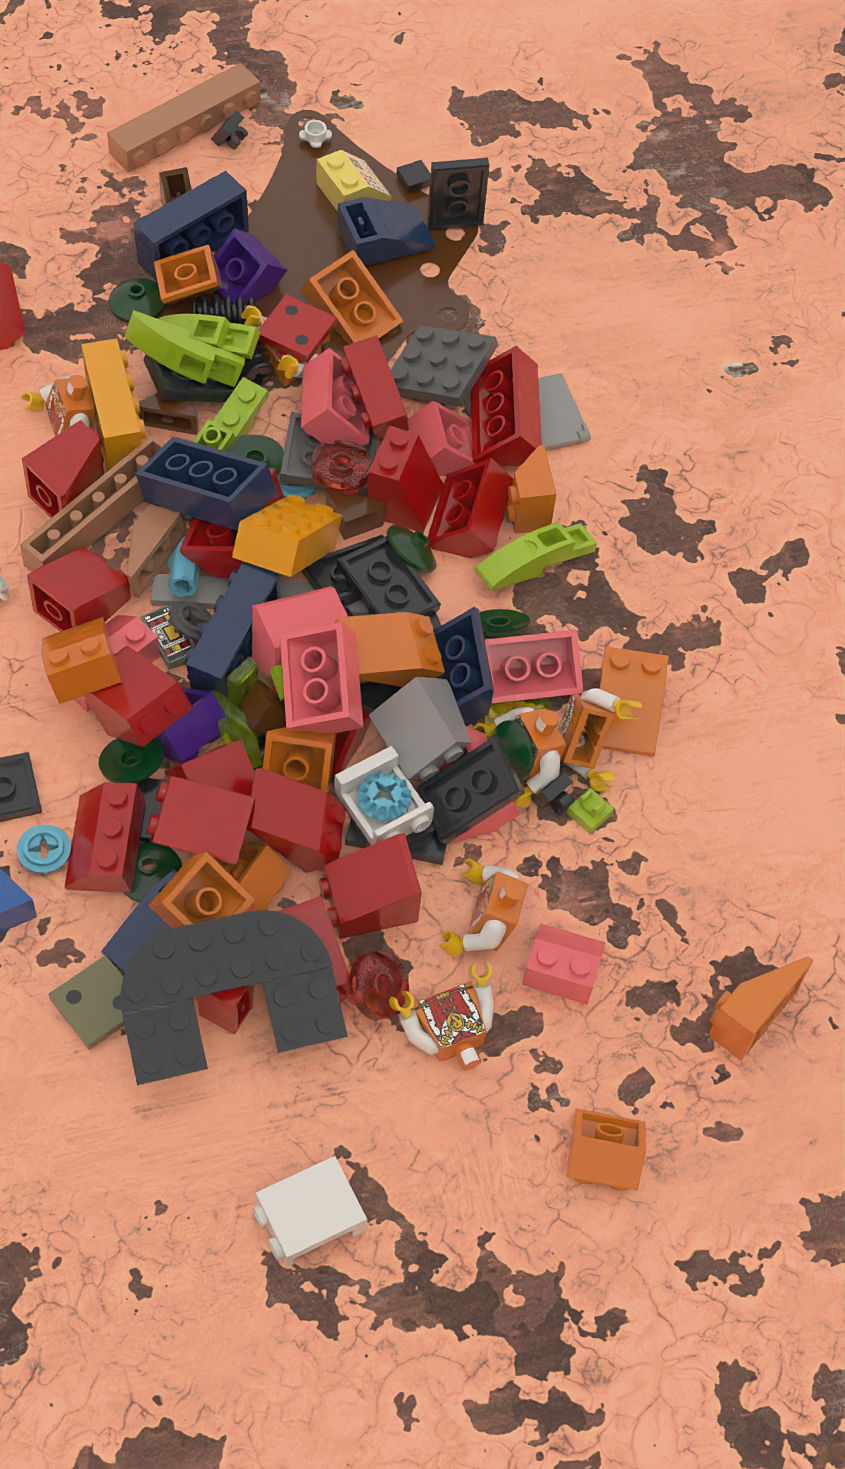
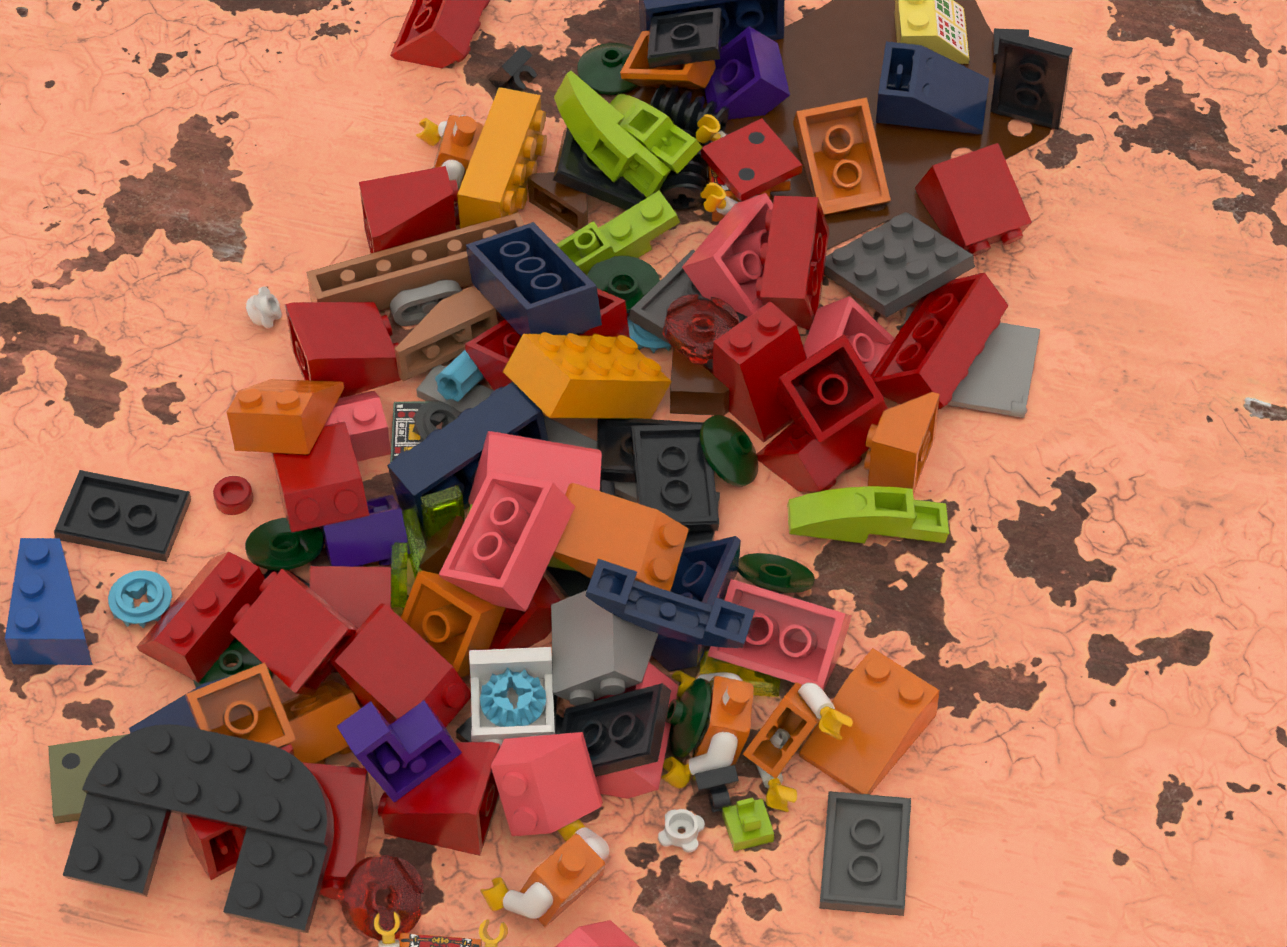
camera: 35 degrees right, 5 degrees down
none -> red tile [213,476,253,515]
none -> dark purple brick [337,701,462,802]
none -> light grey plate [390,280,462,326]
none -> black tile [489,45,537,92]
none -> coral slope [491,732,603,836]
none -> dark blue slope [585,559,755,648]
none -> black tile [647,8,723,68]
none -> white plate [658,809,705,853]
none -> red slope [777,334,885,443]
none -> dark grey tile [819,791,911,916]
none -> red slope [915,143,1032,256]

